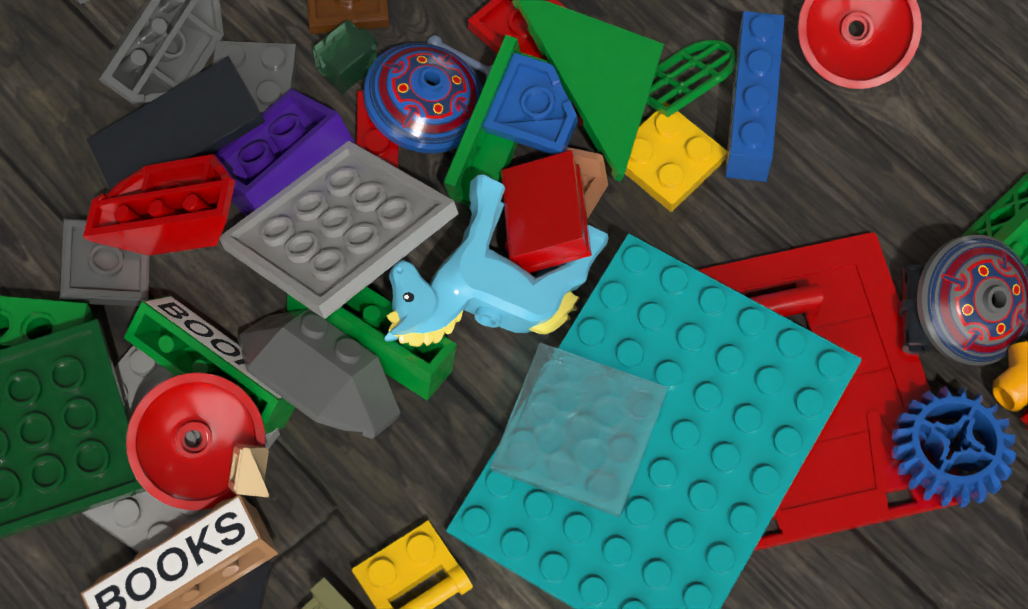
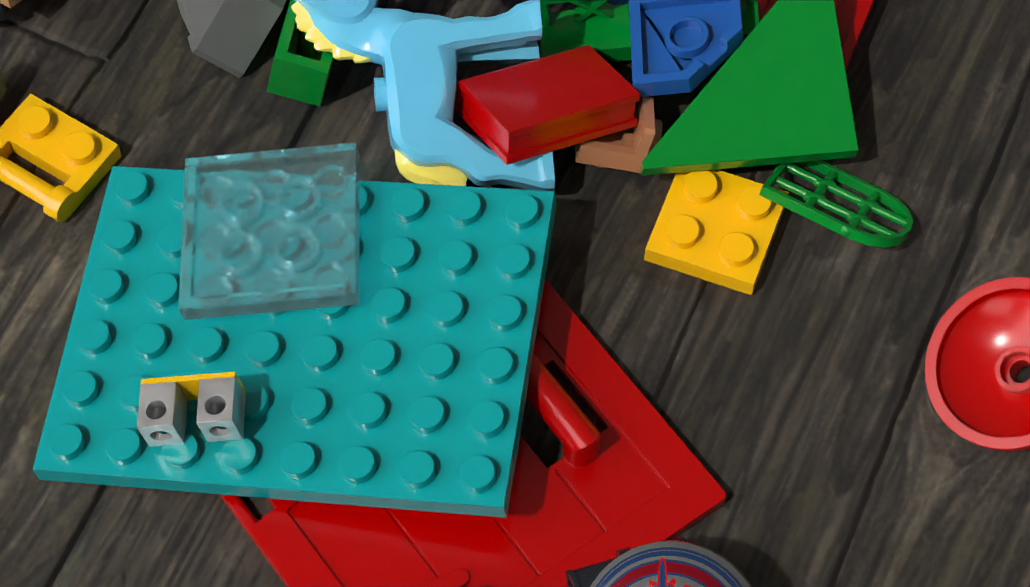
camera: 65 degrees right, 5 degrees down
blue brick [725,11,785,182] -> none
none -> flat silver piece [137,371,246,447]

